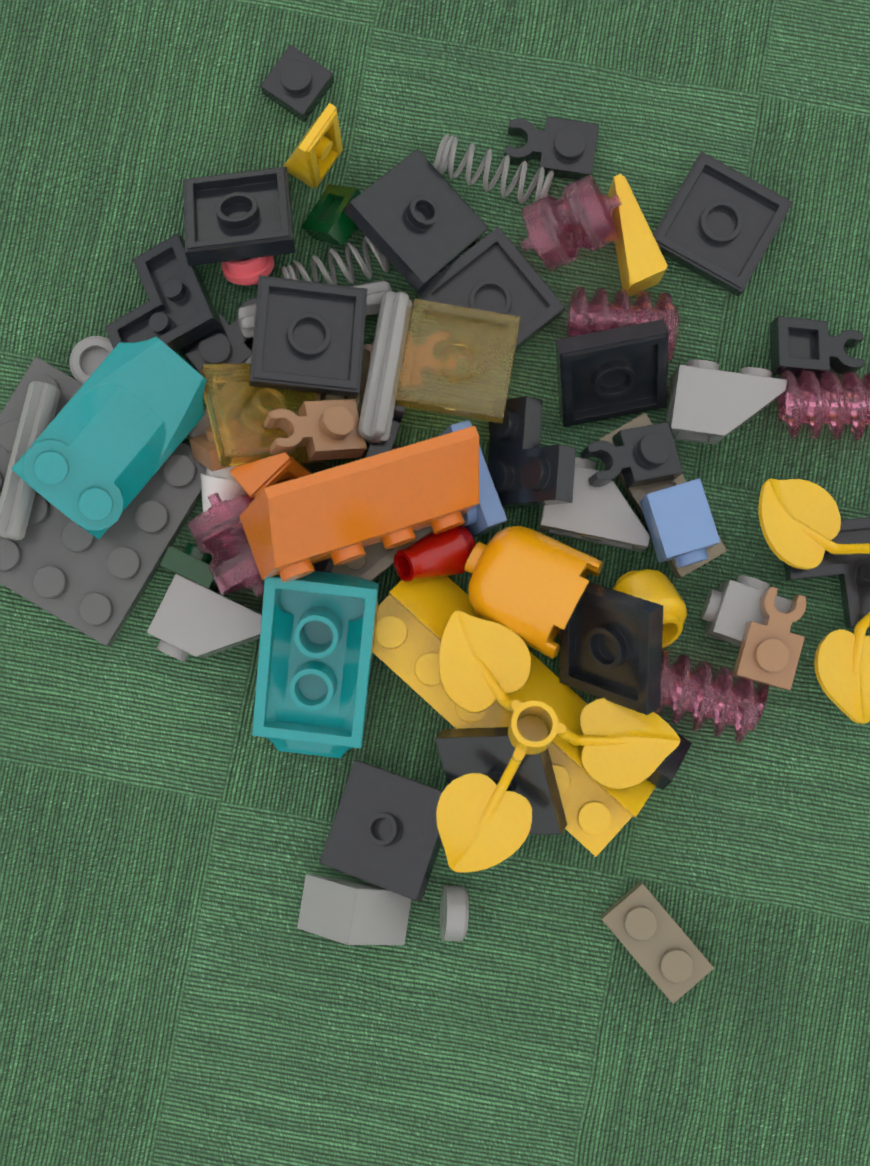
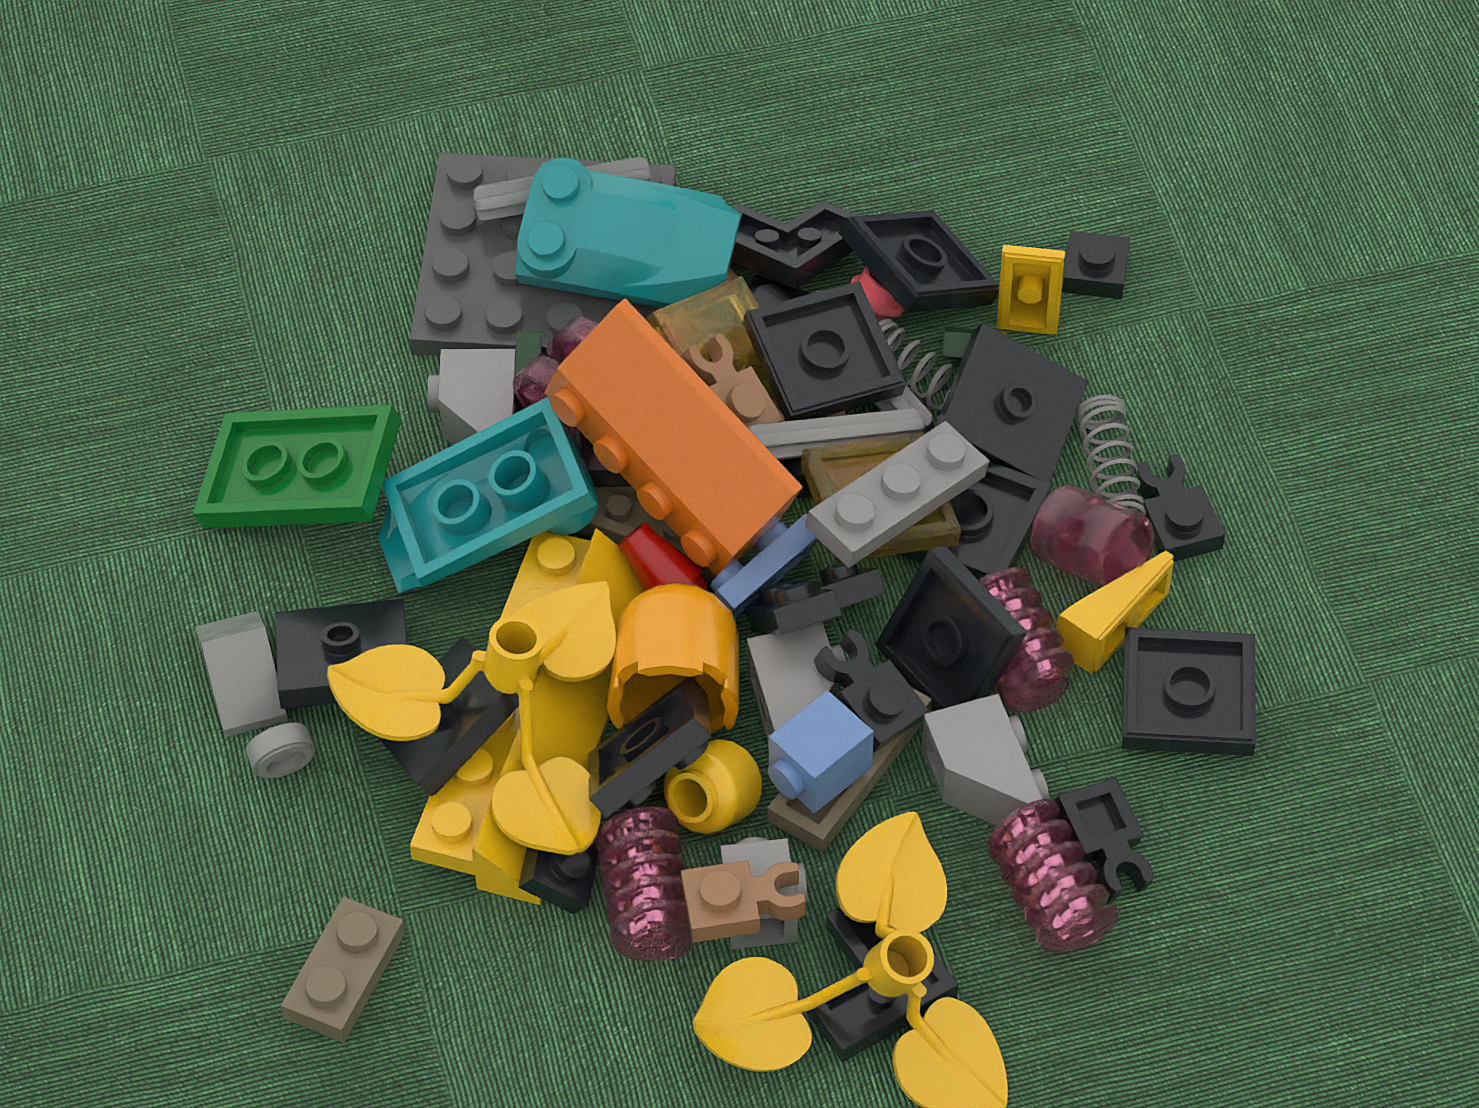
camera: 65 degrees right, 30 degrees down
none -> green plate [192,404,402,529]
none -> light grey plate [805,421,989,568]

